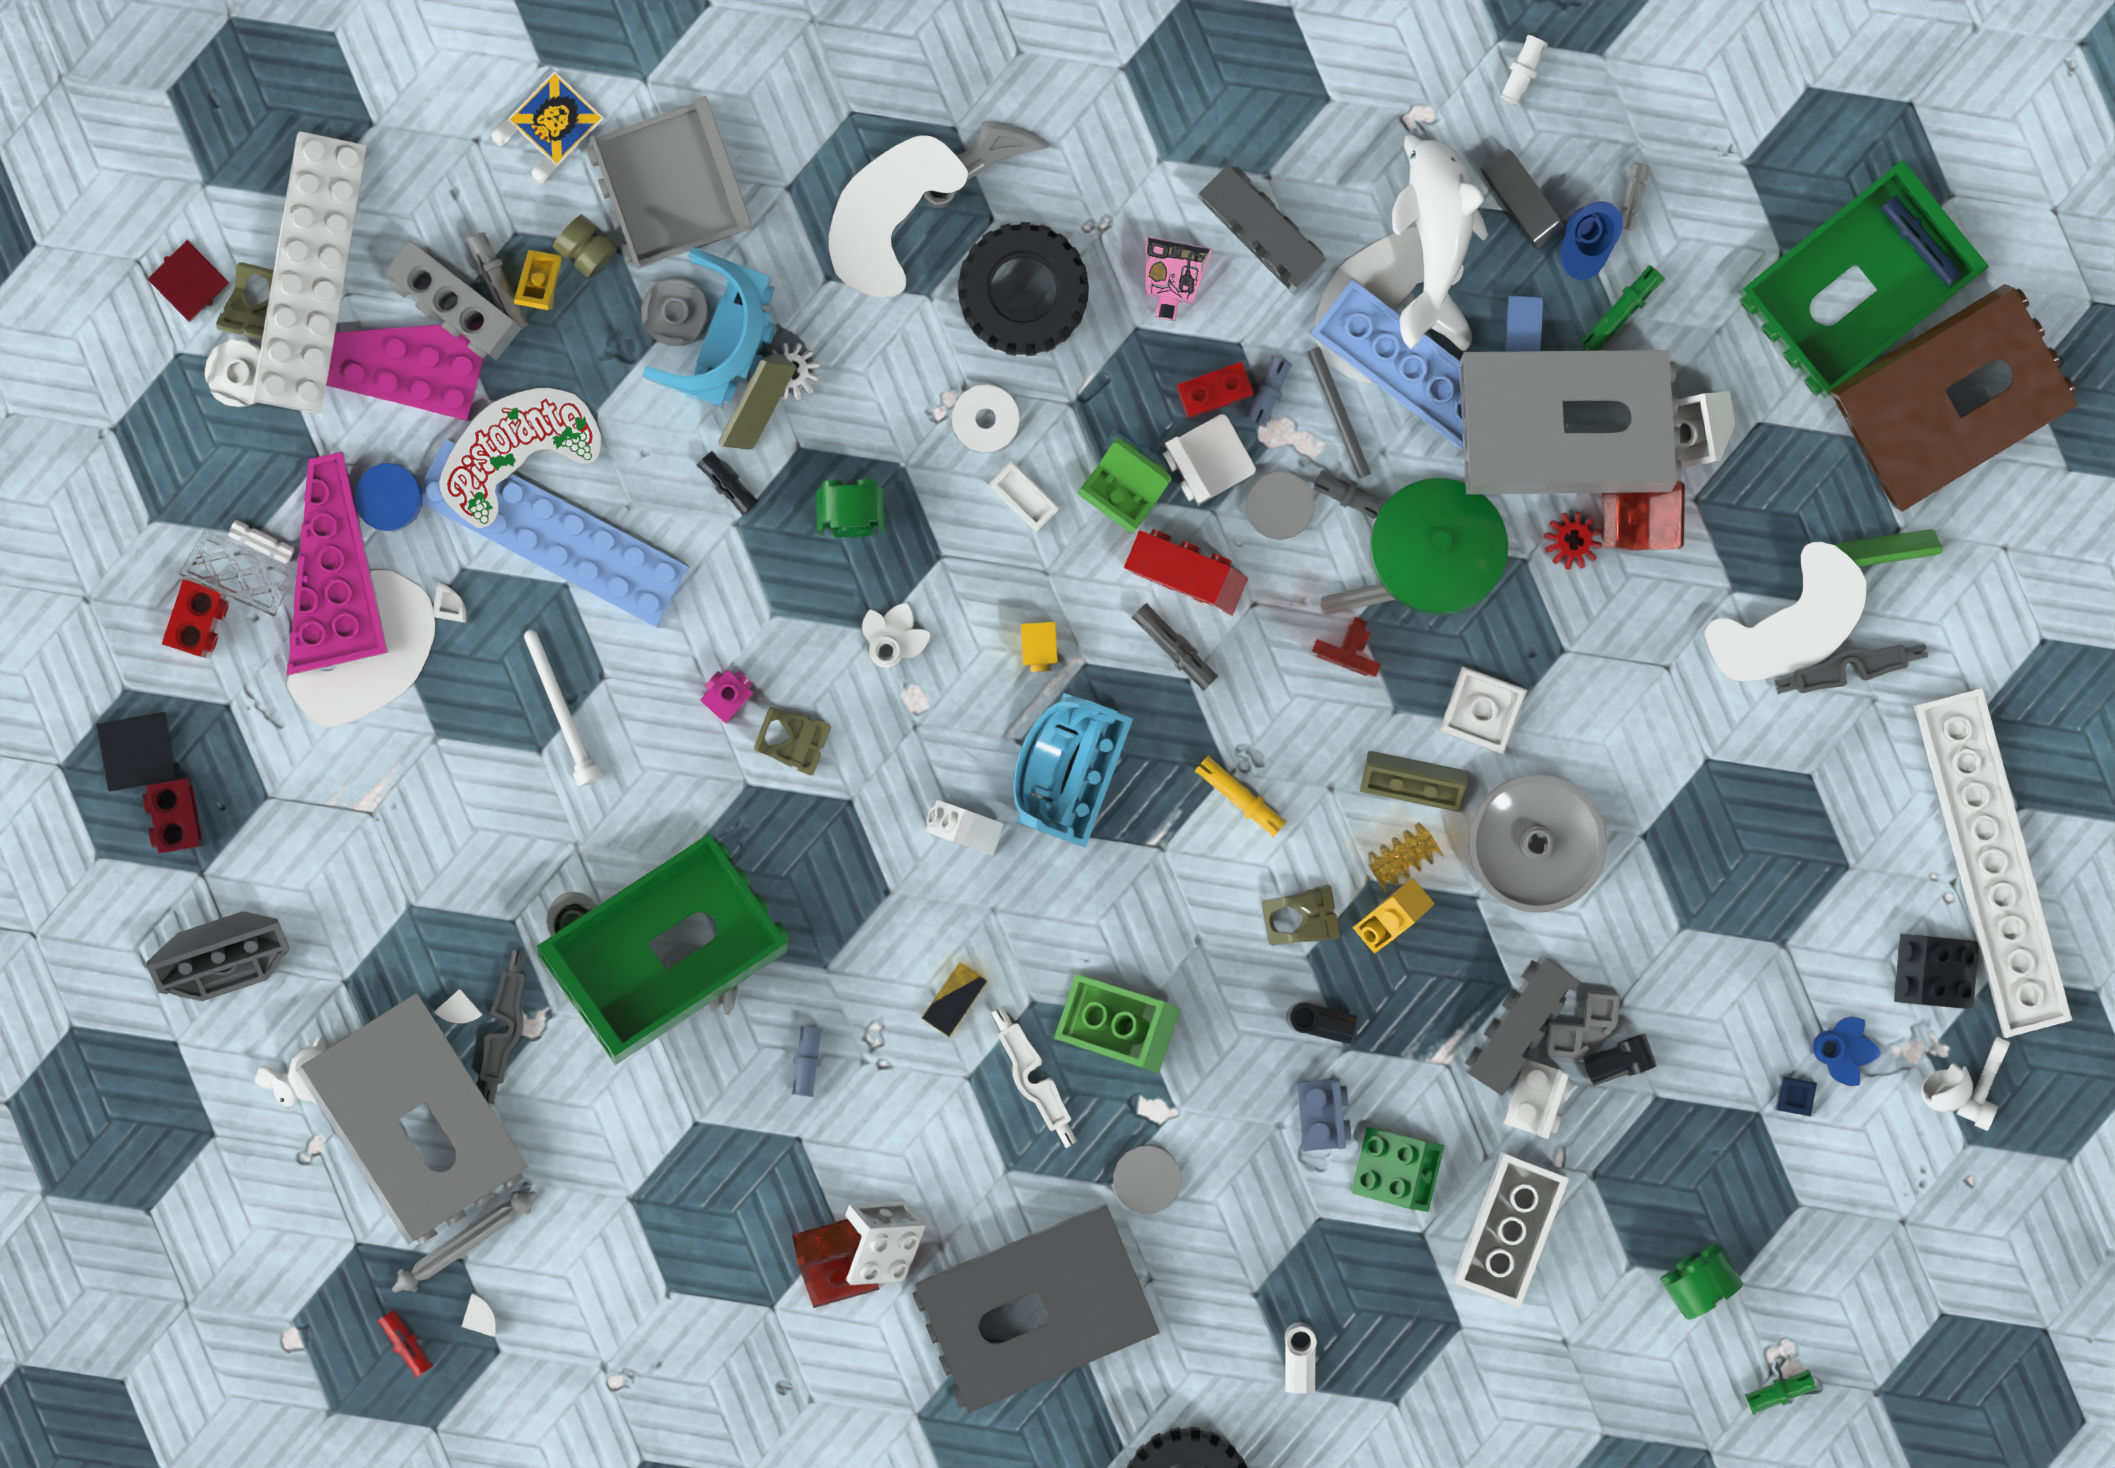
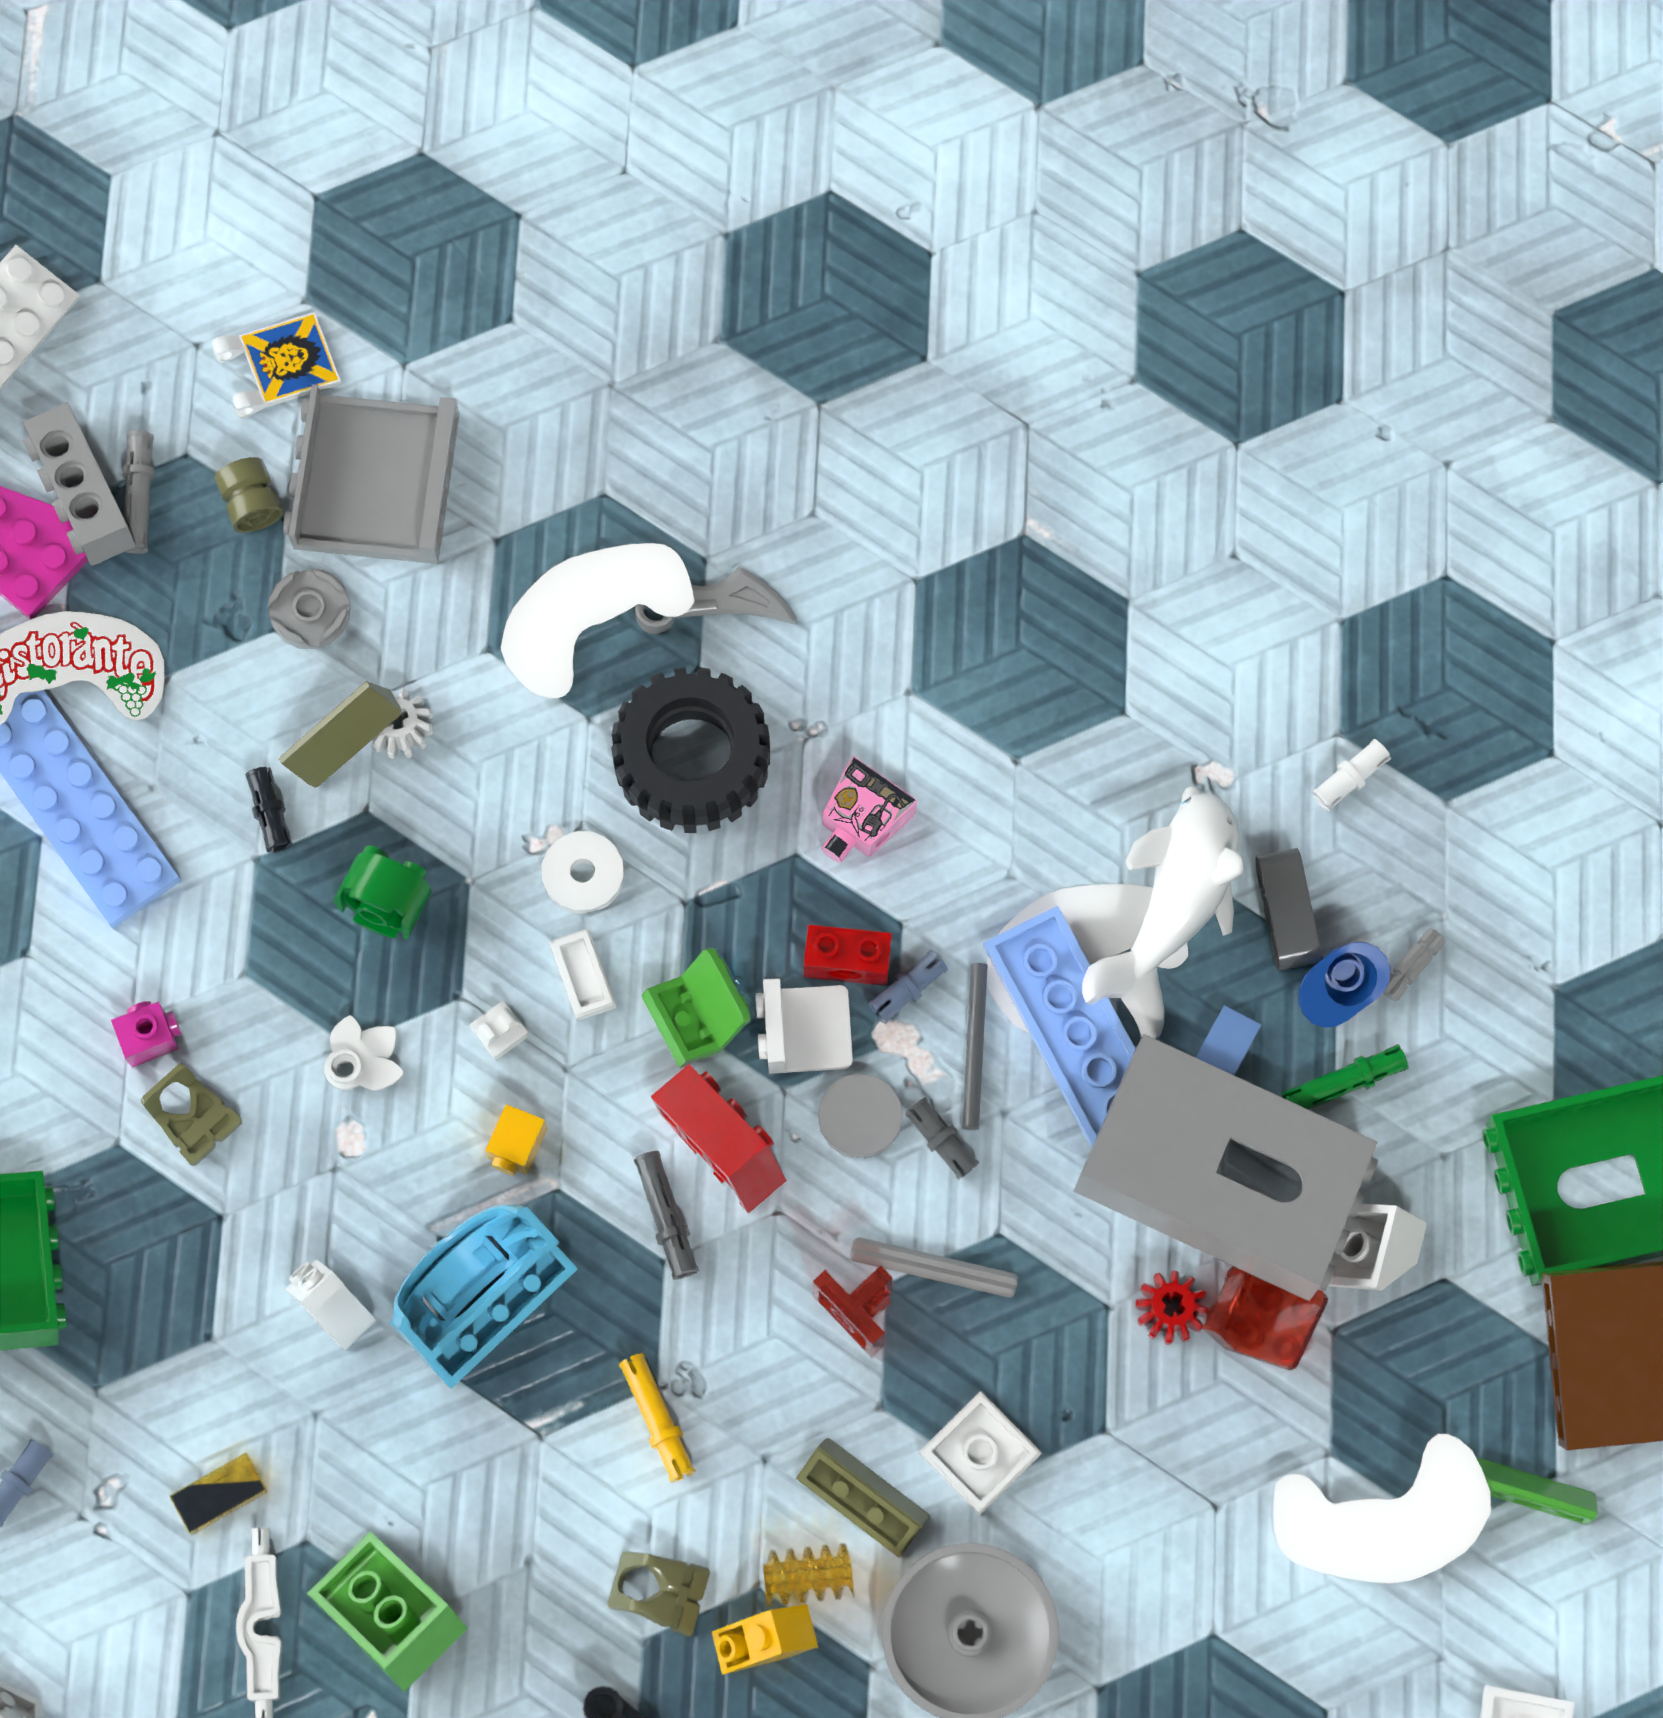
camera: 30 degrees right, 15 degrees down
yellow slope [514,250,562,310] -> none
medium azure piece [643,247,777,408] -> none
dark grey wedge [1197,165,1326,295] -> none
green dish [1370,478,1508,615] -> none
dark grey piece [1774,643,1928,695] -> none
none -> white tile [469,1000,529,1061]

